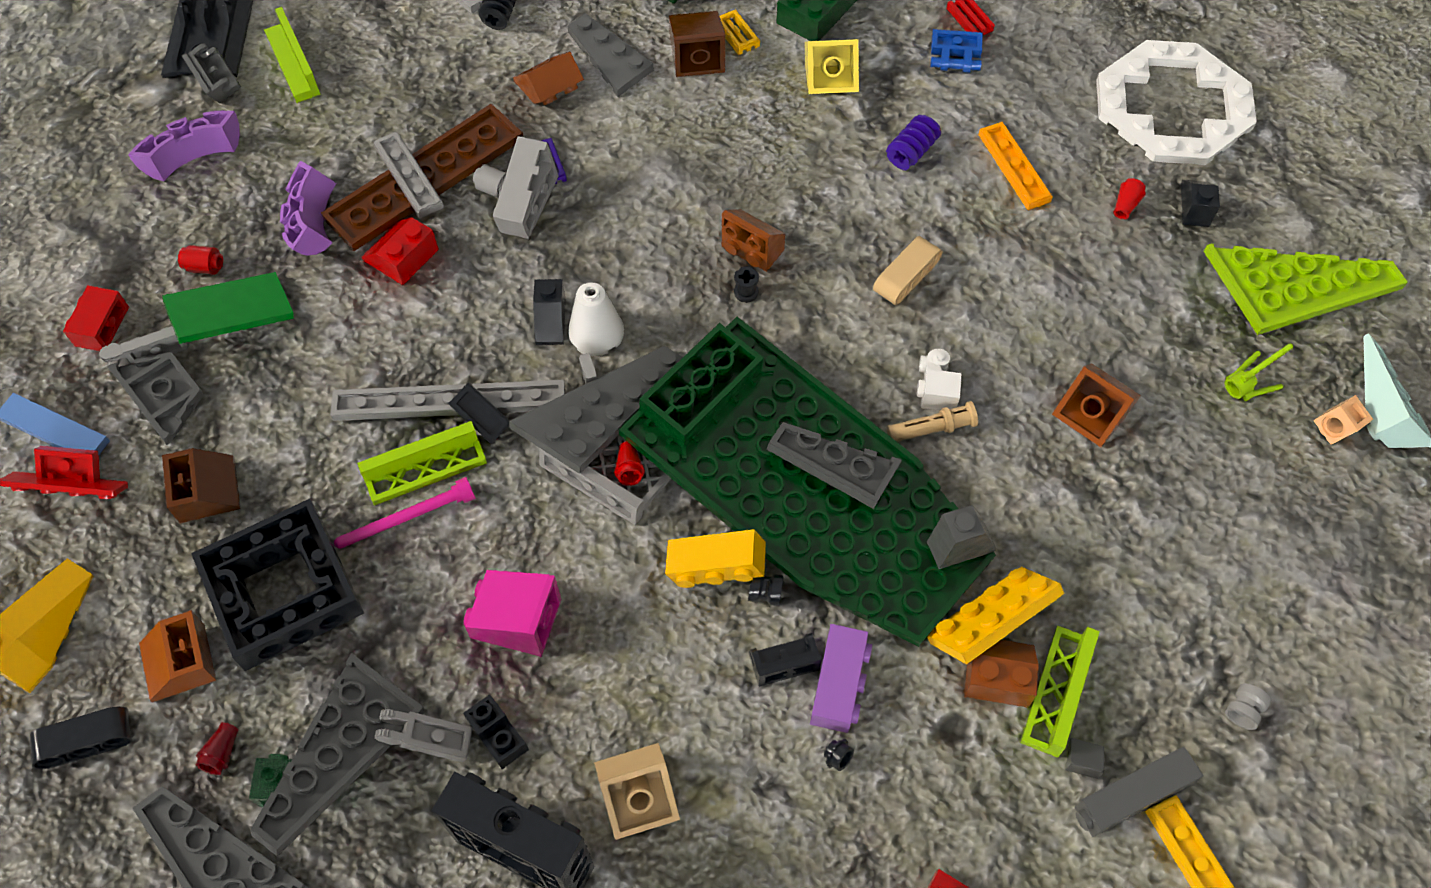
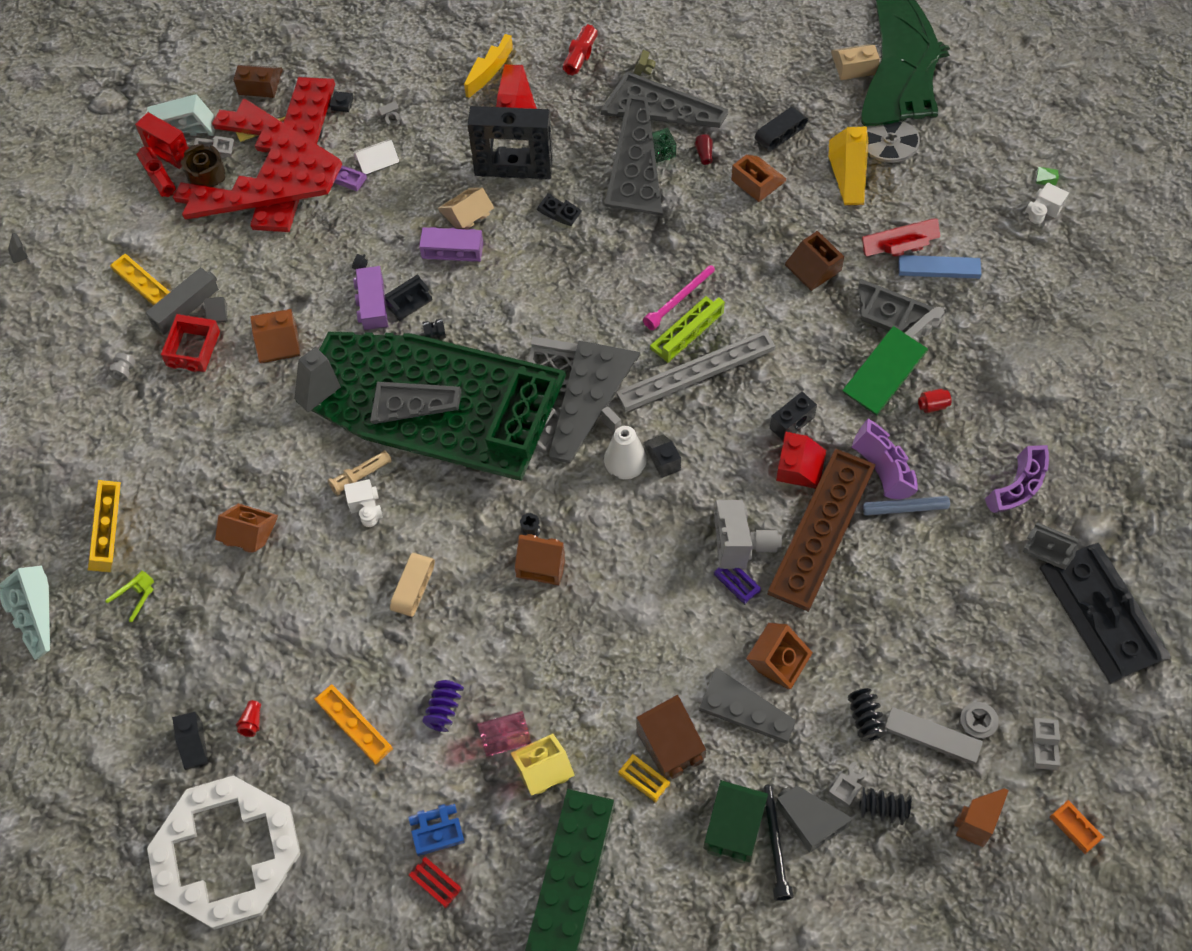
camera: 160 degrees right, 0 degrees up
red brick [63,285,129,351] -> none
black brick [191,499,364,671] -> none
lime fence [264,7,321,103] -> none
light grey tile [373,131,444,219] -> none
light grey hinge [374,709,473,762] -> none
black tile [448,382,510,444] -> none
dark pink slope [464,570,562,657] -> none
red cone [614,441,645,486] -> none
yellow brick [665,529,766,588] -> none
yellow plate [927,566,1065,665] -> none
lime fence [1020,625,1100,758] -> none
lime wing [1203,243,1408,335] -> none
light nougat brick [1313,395,1373,445] -> none
none -> yellow brick [87,480,121,572]
none -> red window [161,314,220,372]
none -> medium lavender brick [419,227,483,262]
none -> clear pink hinge [477,711,531,757]
none -> black brick [769,391,817,442]
none -> sand blue axle [863,496,950,515]

